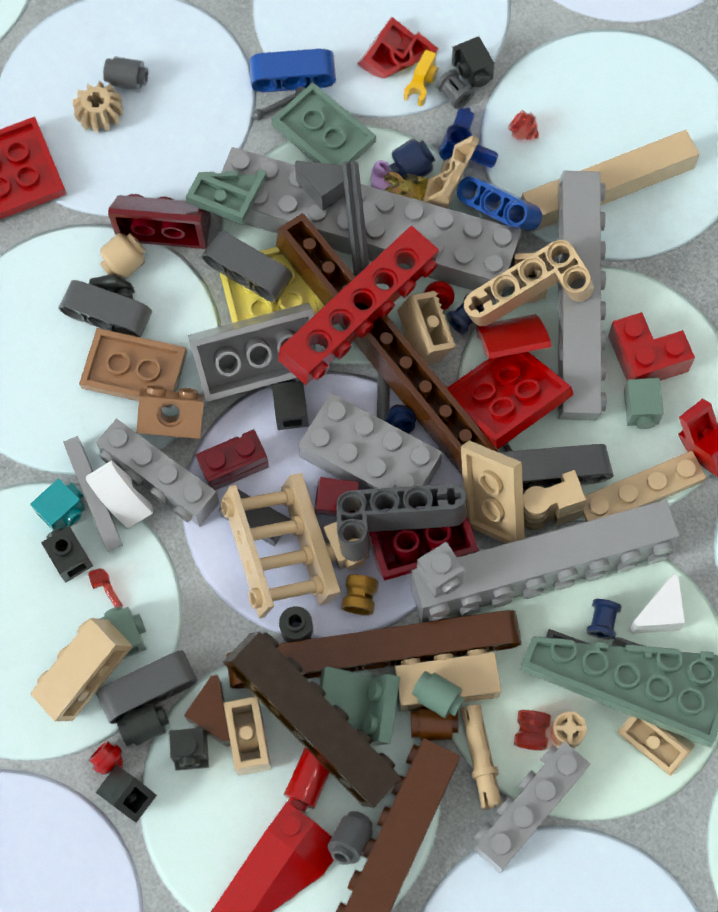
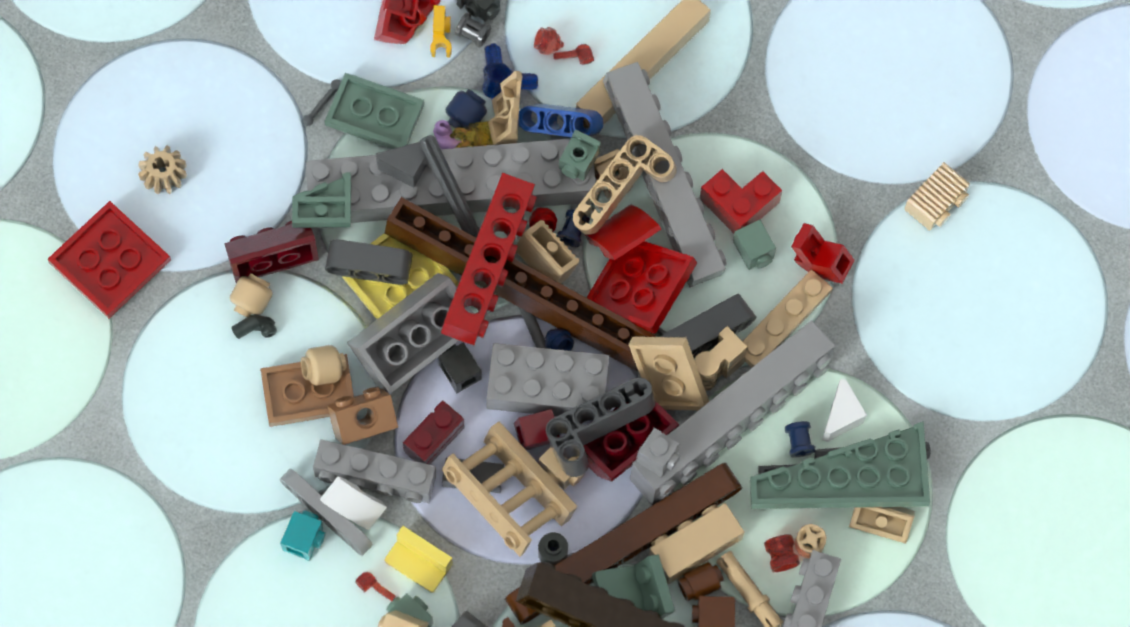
camera: 30 degrees left, 0 degrees up
pearl dark grey brick [41,526,93,583] -> none
dark grey beam [59,280,152,337] -> none
dark grey brick [103,56,149,90] -> none
blue beam [250,48,336,92] -> none
pearl gold wheel [341,574,379,615] -> none
sand green brick [412,671,465,718] -> none
none -> tan head [301,345,346,386]
none -> light yellow panel [385,526,453,593]
none -> clear red hand [553,44,594,65]
none -> sand green brick [559,129,601,181]

